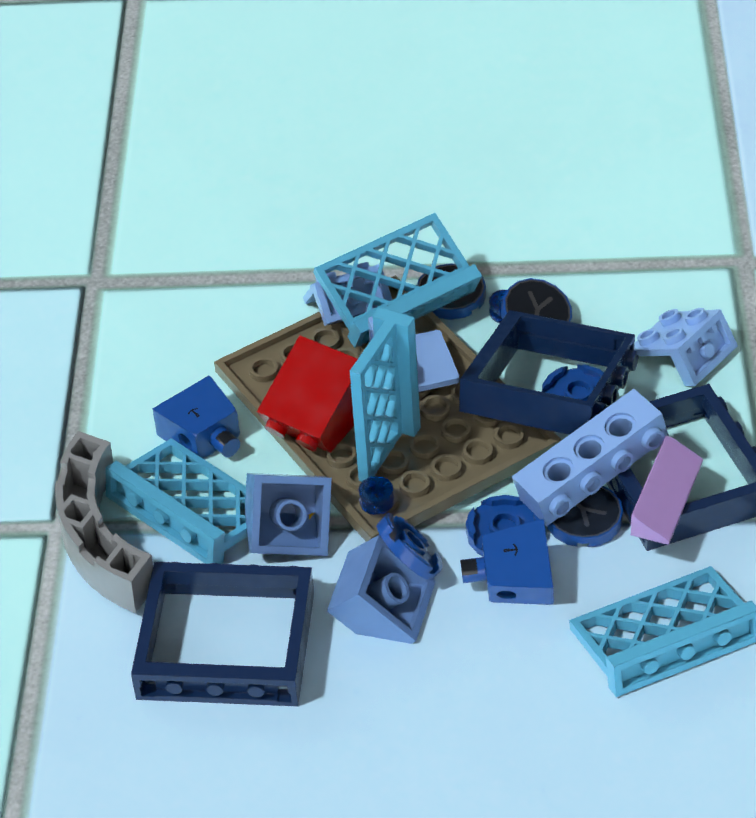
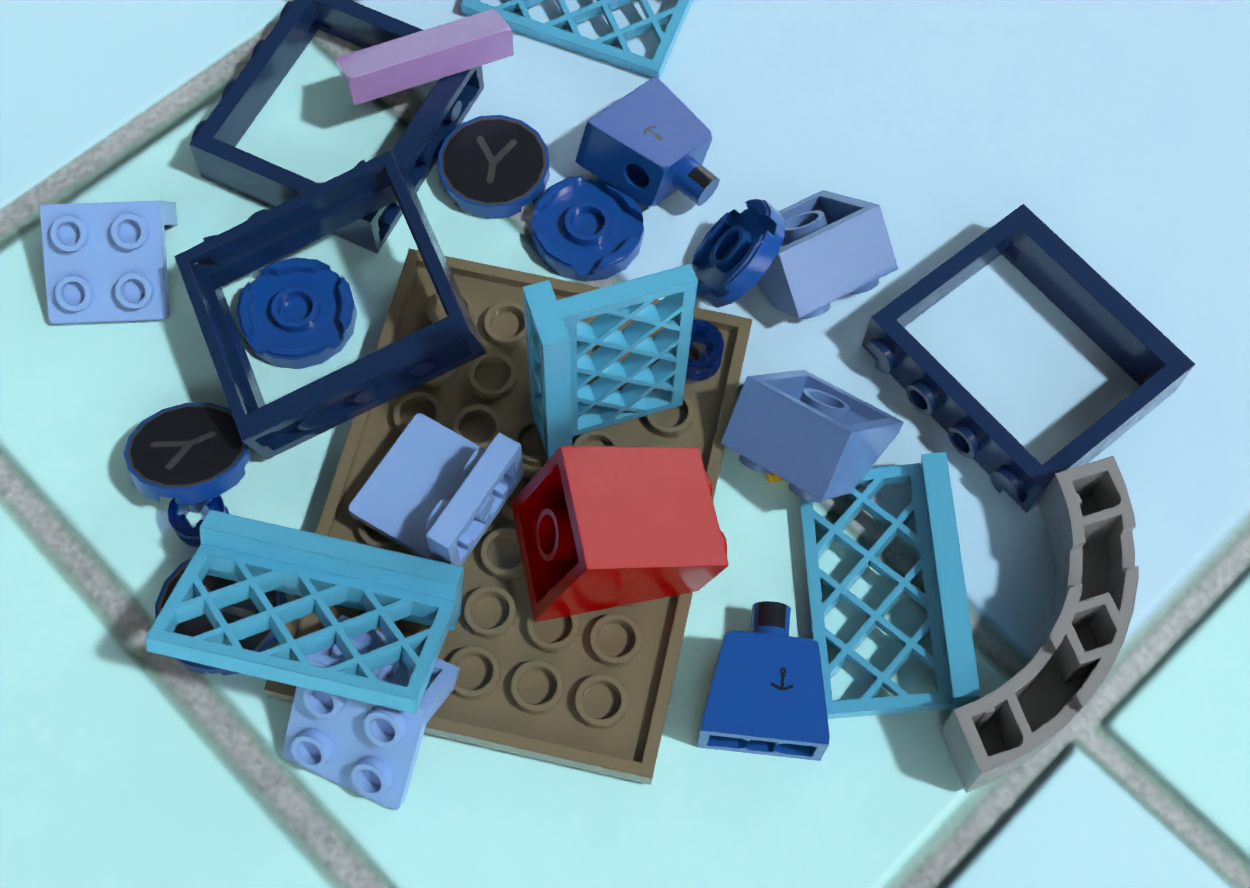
camera: 140 degrees left, 20 degrees up
light blue brick [512,388,669,526] -> none

